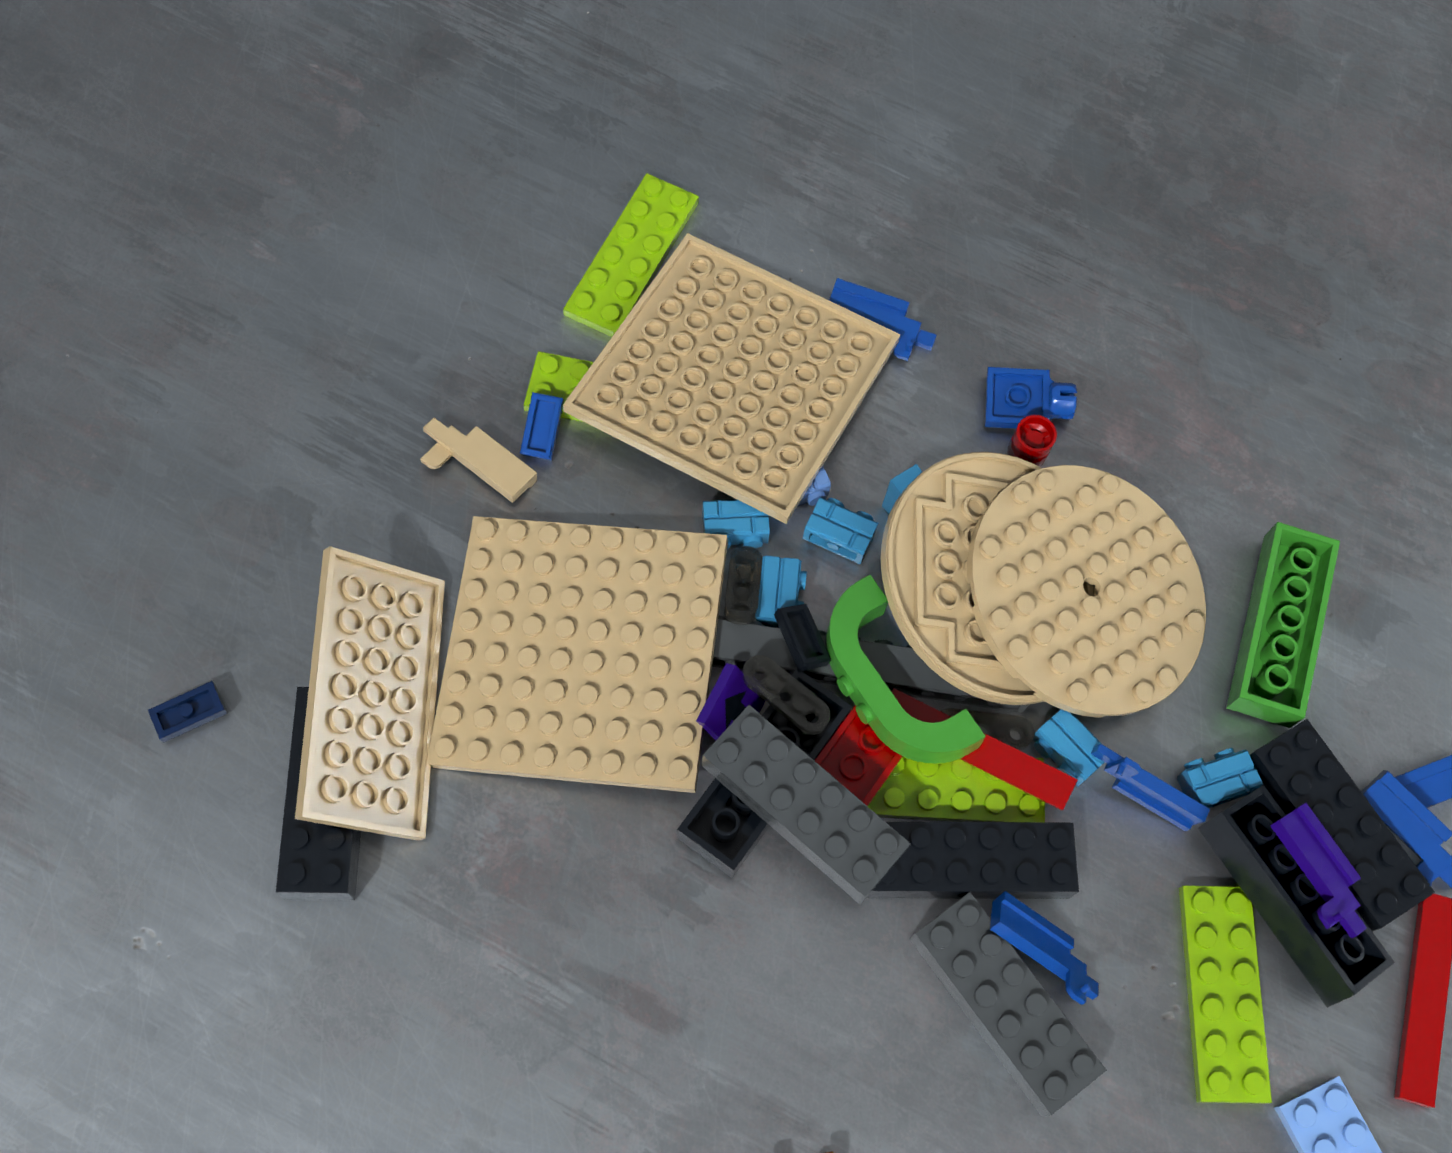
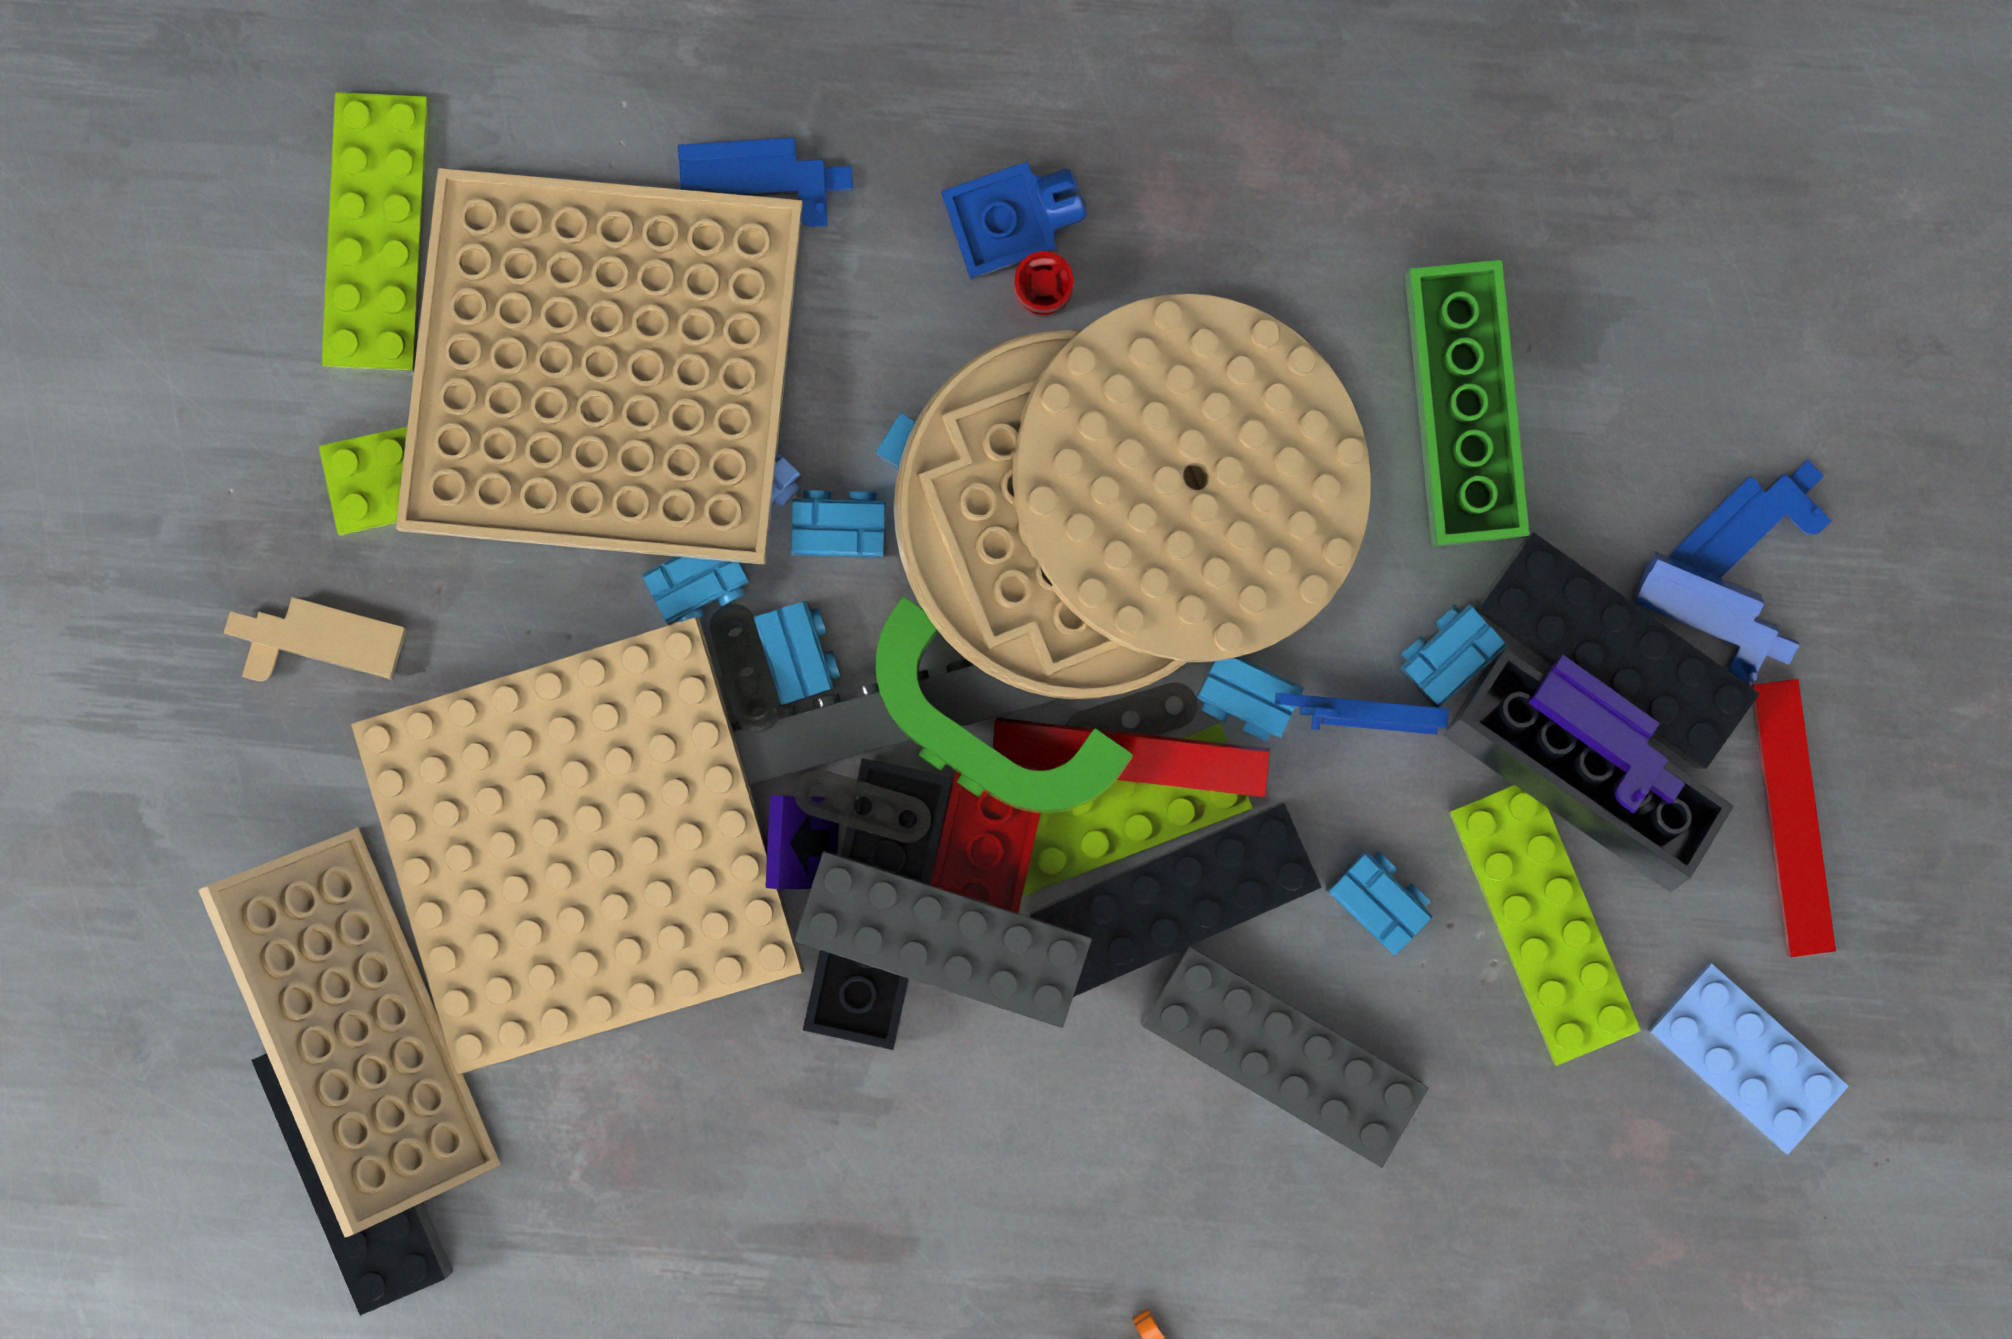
camera: 15 degrees left, 20 degrees up
dark blue plate [148,681,228,743] -> none
blue tile [520,392,564,461] -> none
black tile [774,604,831,672] -> none
blue piece [990,891,1099,1005] -> none
none -> dark azure brick [1326,851,1433,956]

